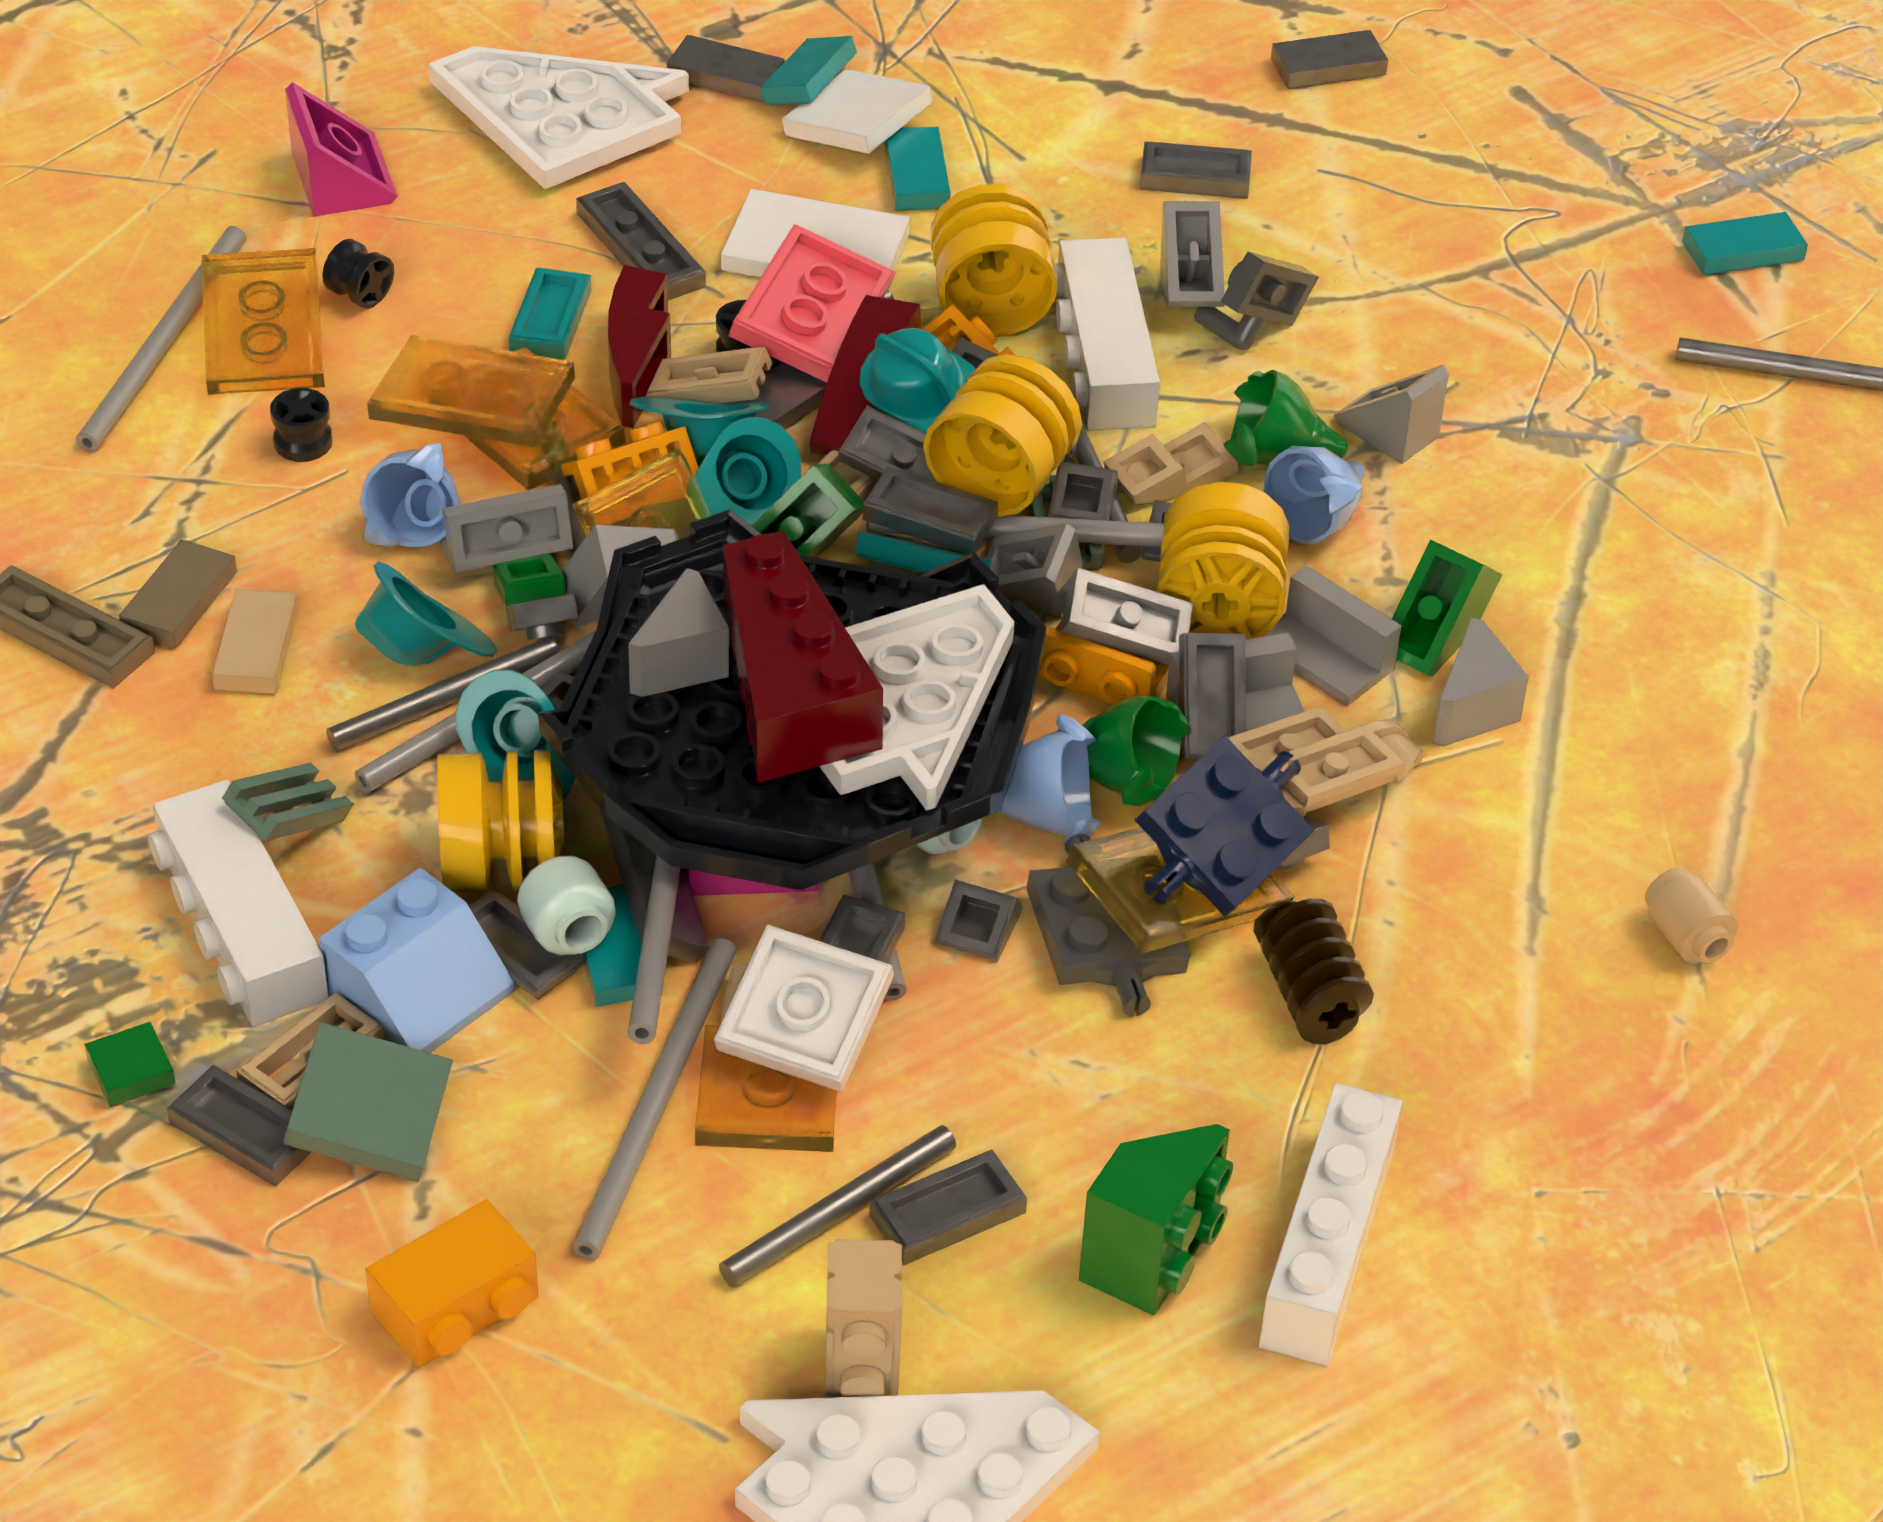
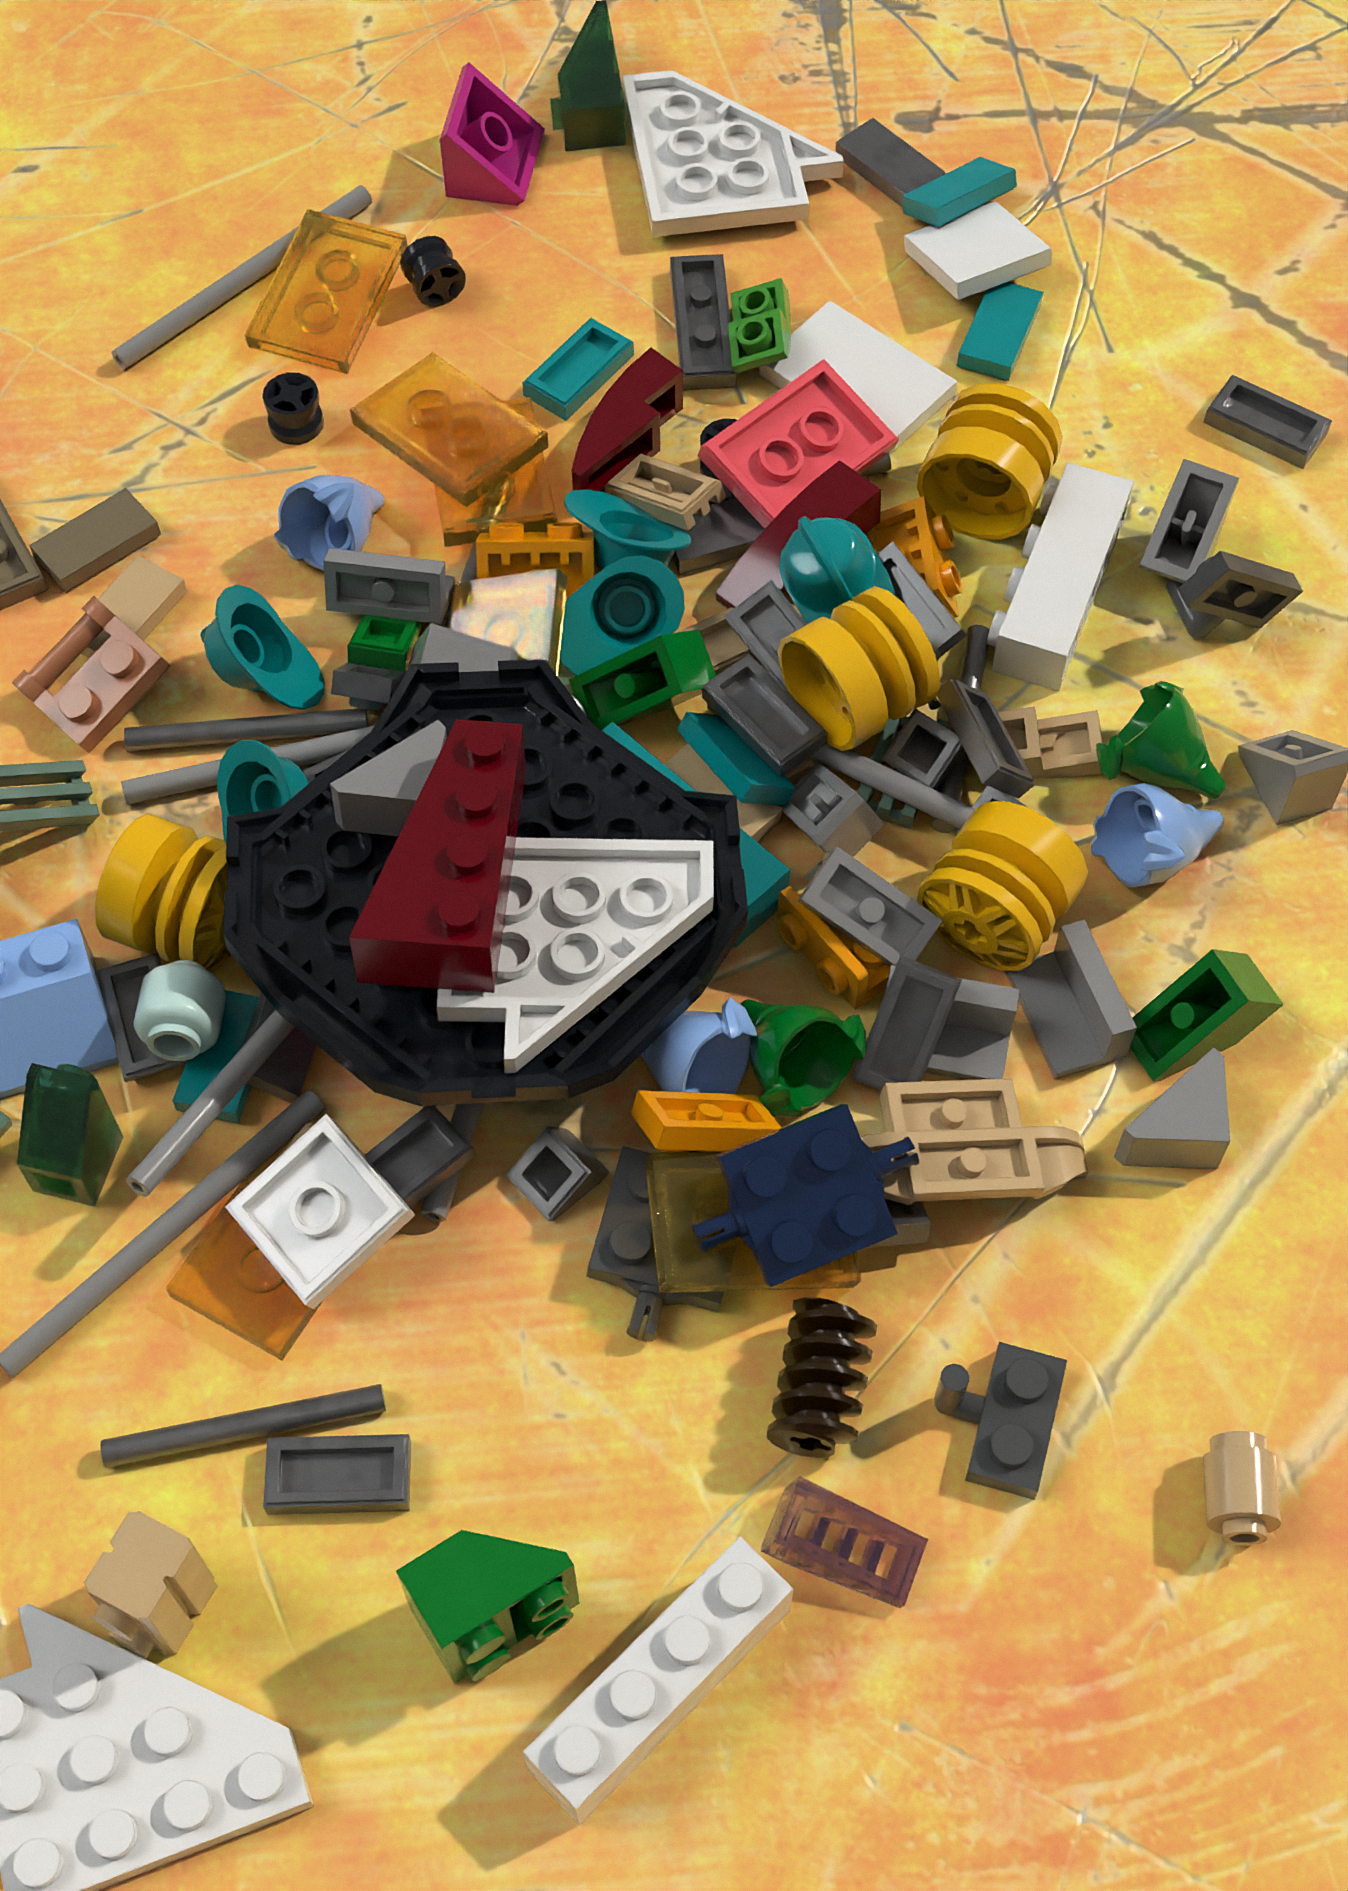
camera: 30 degrees right, 15 degrees up
none -> nougat plate [12,596,171,753]
none -> clear green slope [17,1063,124,1207]
none -> clear green slope [549,0,626,151]
none -> light orange plate [630,1090,782,1155]
none -> bright green slope [728,278,791,373]
none -> slope [760,1476,928,1608]
none -> dark grey plate [934,1342,1067,1500]
none -> flat silver tile [937,678,1034,799]

